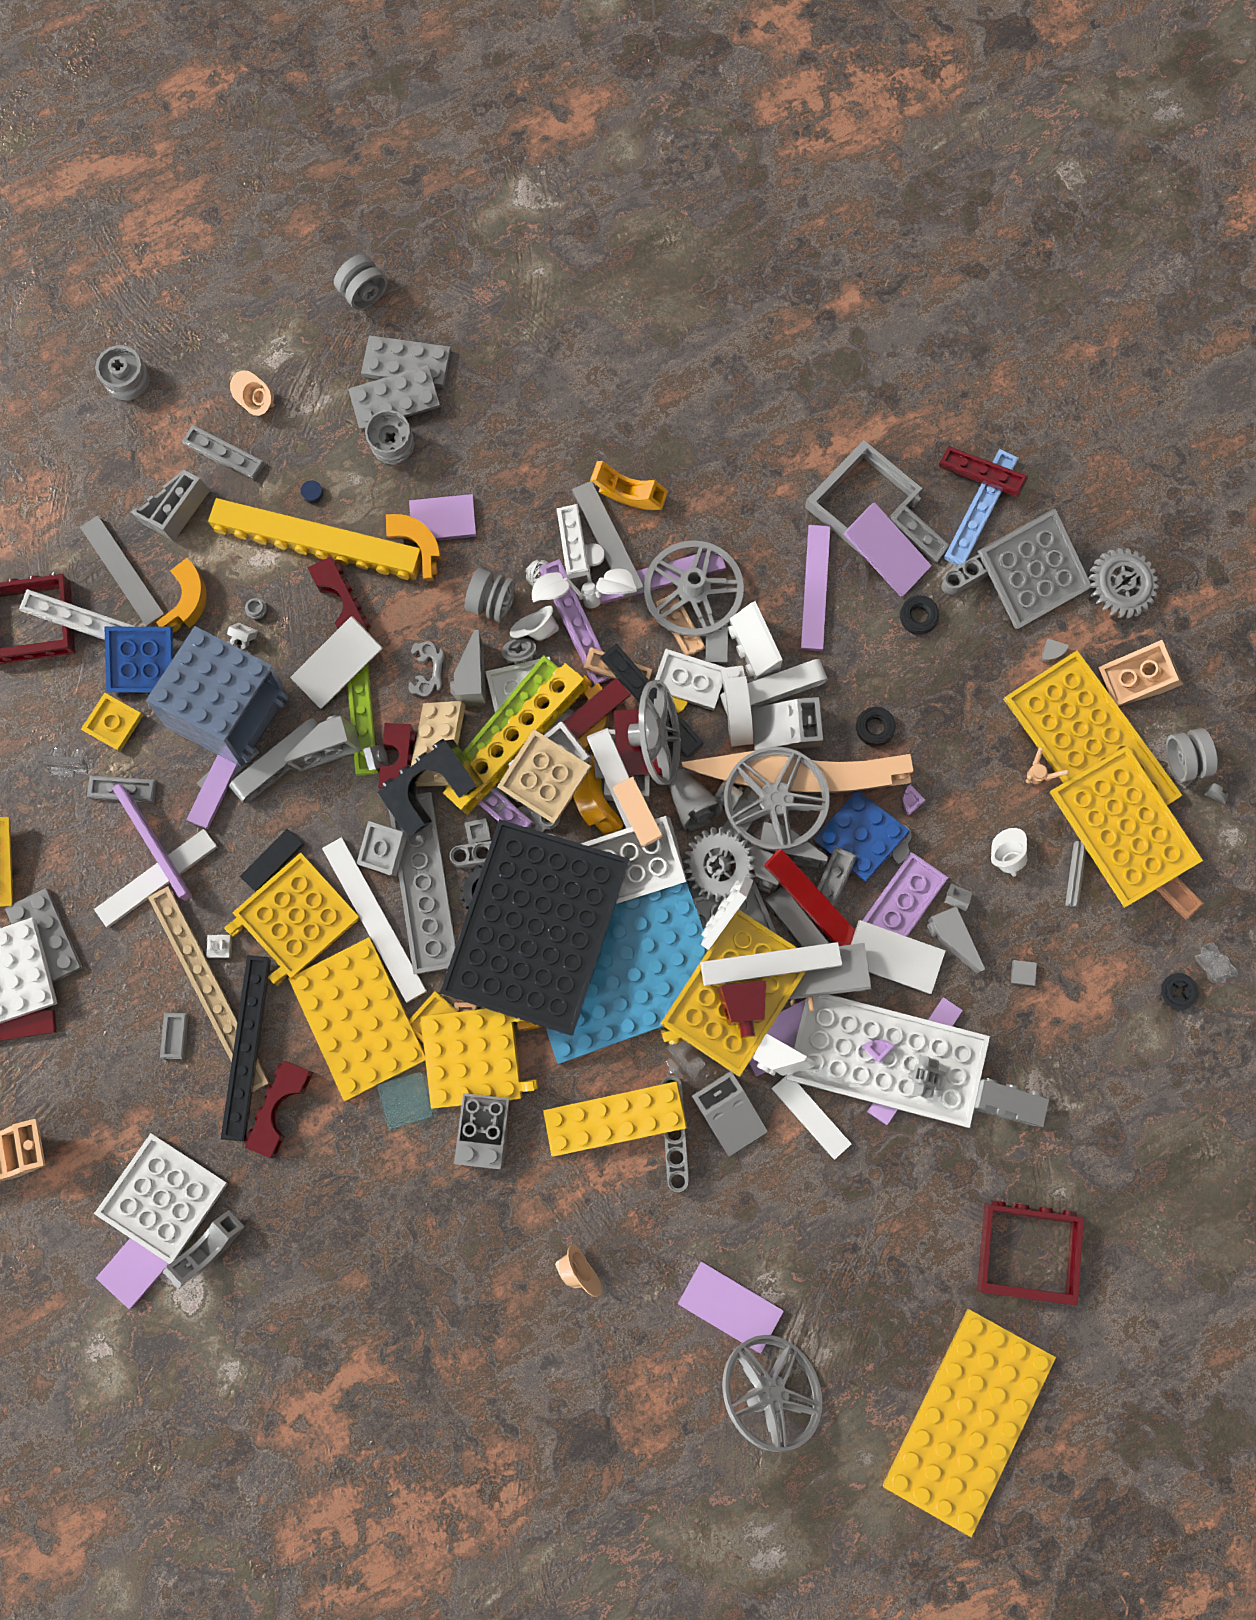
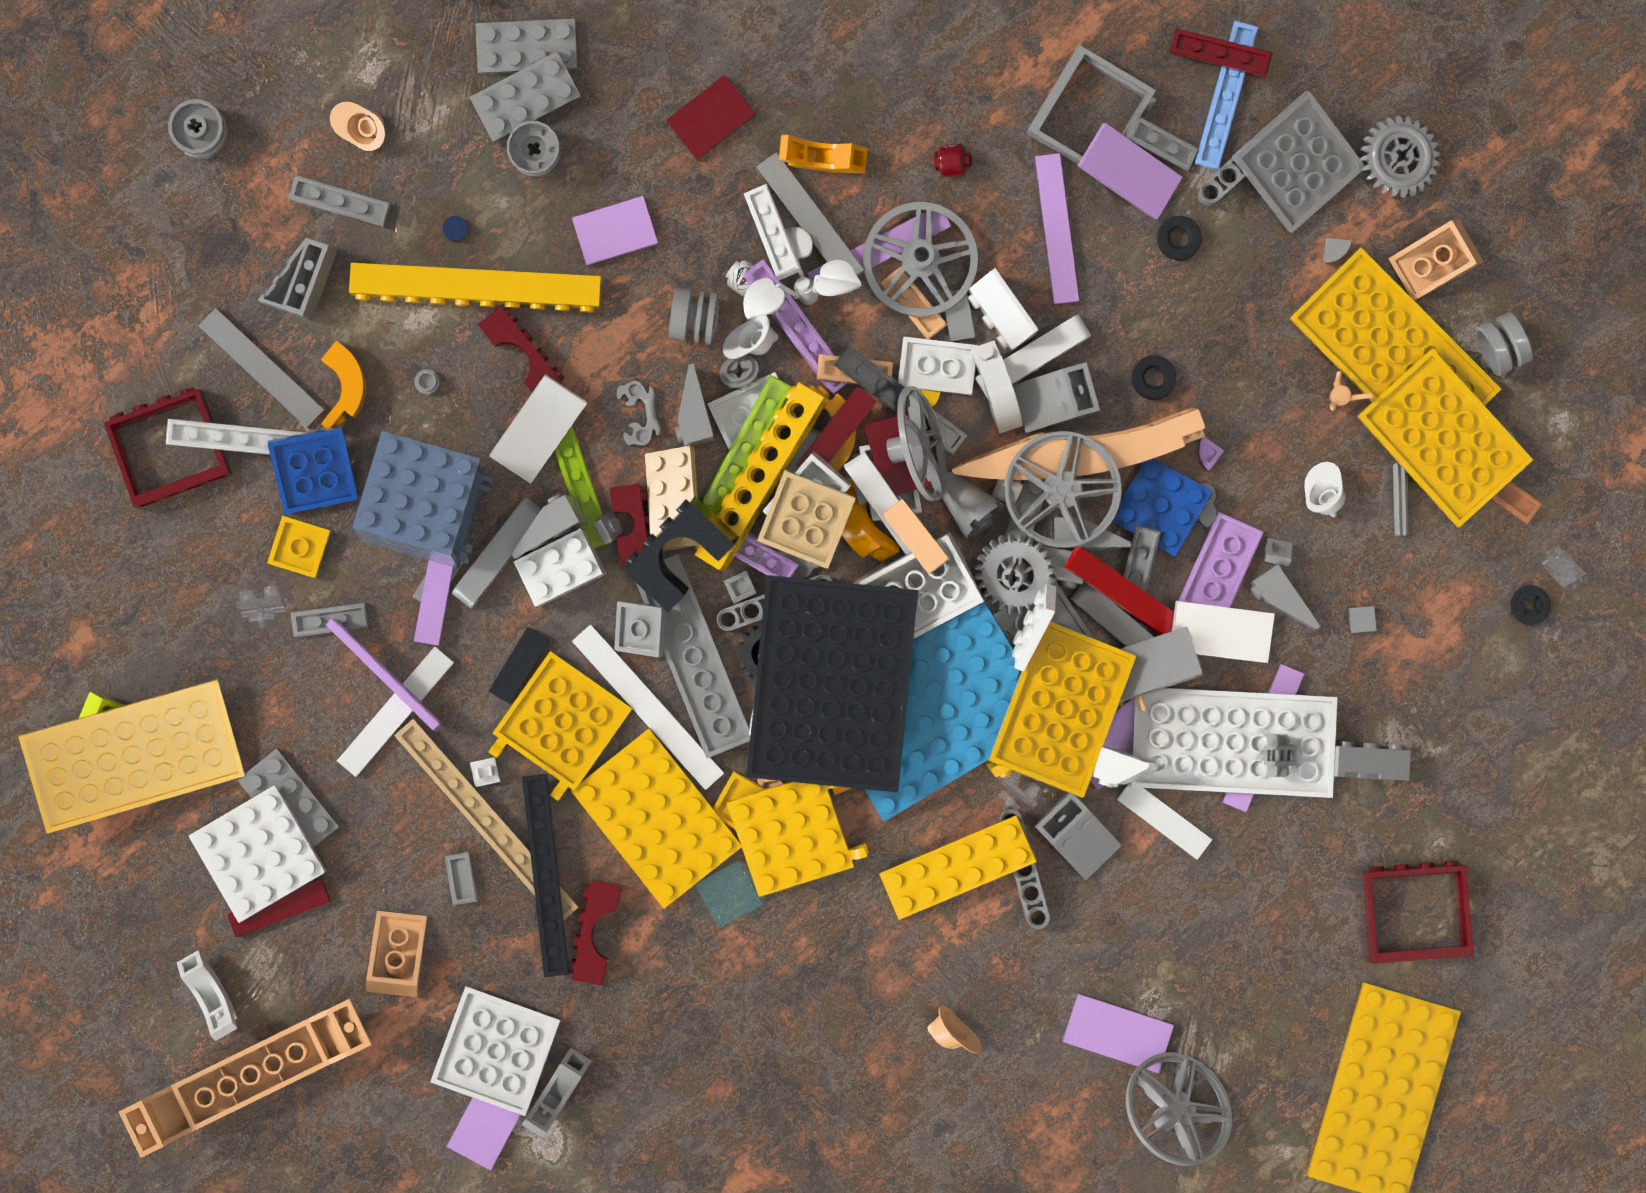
camera: 20 degrees left, 10 degrees up
white tile [227,623,258,650] -> none
light orange arch [386,514,442,581] -> none
light grey slope [454,1093,509,1169] -> none
white tile [700,942,842,986] -> none
dark red torso [718,981,766,1038] -> none
lavender tile [862,1040,895,1063] -> none
light grey tile [1204,783,1229,804] -> none
none -> light nougat slope [366,911,427,997]
none -> white brick [514,528,607,607]
none -> dark red tile [666,75,755,160]
none -> dark red head [934,144,972,177]

